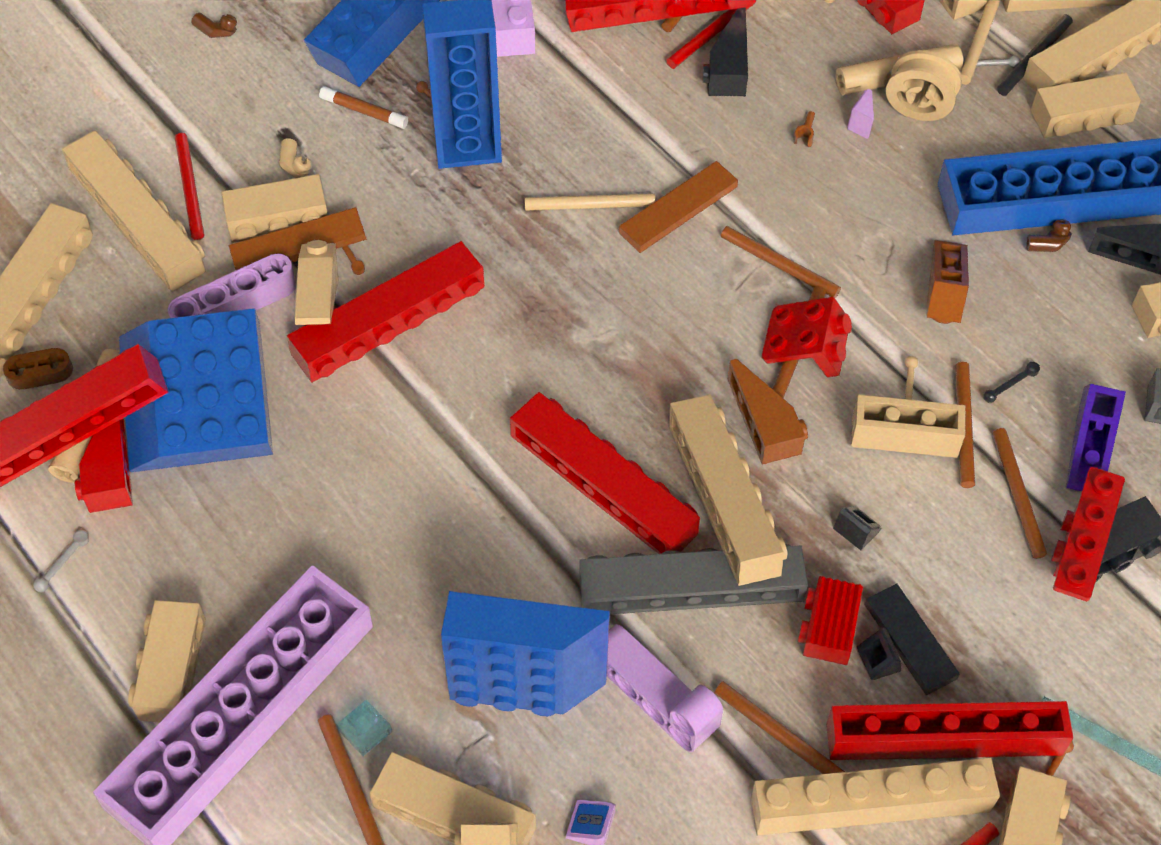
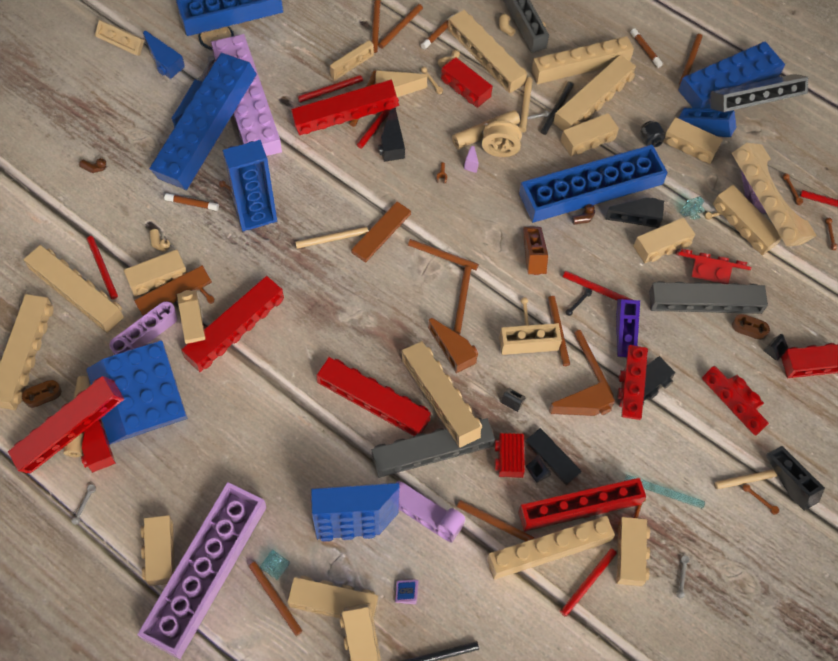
camera: 15 degrees left, 5 degrees up
red bracket [762,297,852,378] -> none
none -> dark orange slope [549,381,615,416]
none -> red bar [563,271,633,301]

